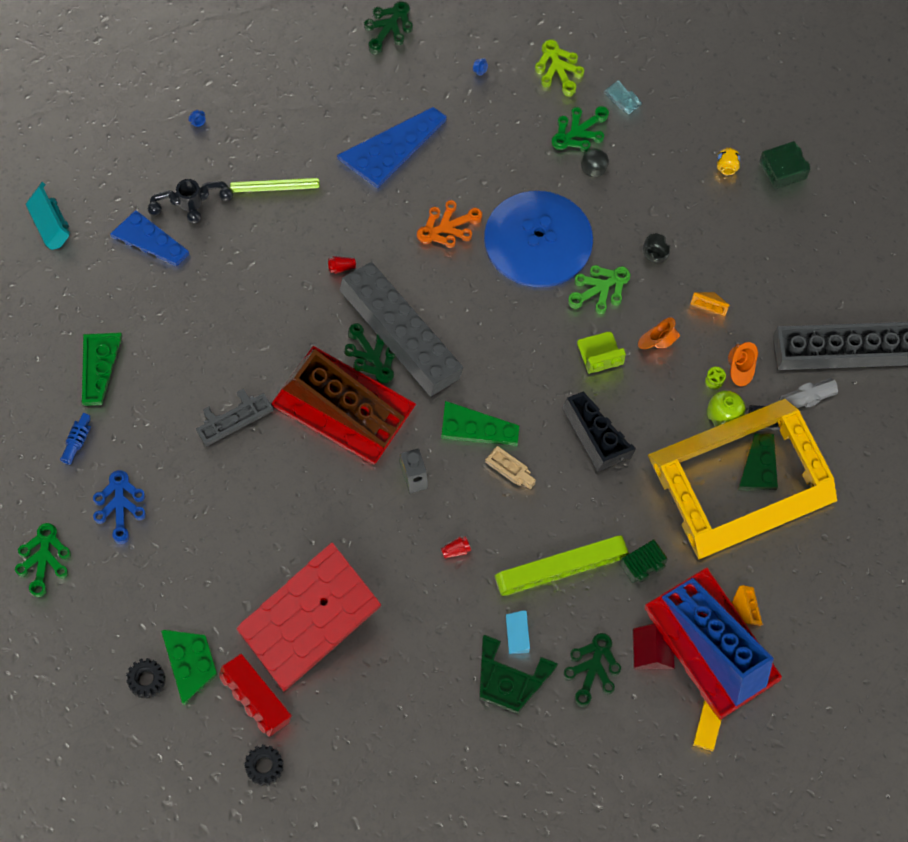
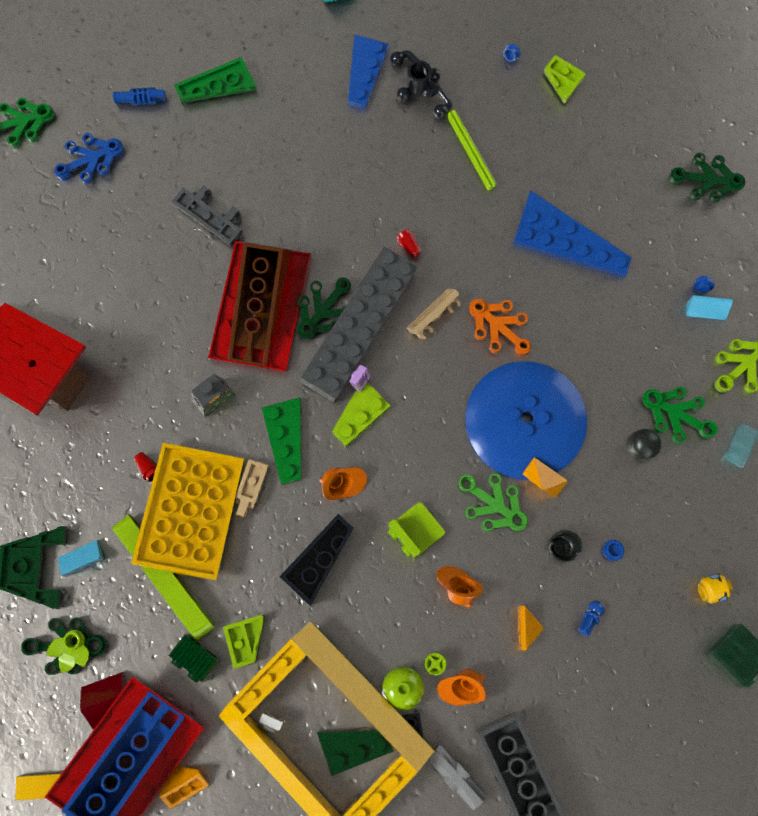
camera: 75 degrees right, 10 degrees up
none -> lime plate [46,630,89,673]
none -> yellow plate [131,443,244,581]
none -> lime wing [223,614,264,669]
none -> white plate [259,712,285,733]
none -> orange piece [320,467,367,500]
none -> lime wing [332,382,390,447]
none -> lavender plate [349,365,371,392]
none -> tan plate [406,289,461,340]
none -> light orange slope [522,457,568,497]
none -> lime wing [544,55,586,103]
none -> blue axle [578,601,605,636]
none -> blue plate [603,540,624,561]
none -> medium azure slope [686,295,733,320]

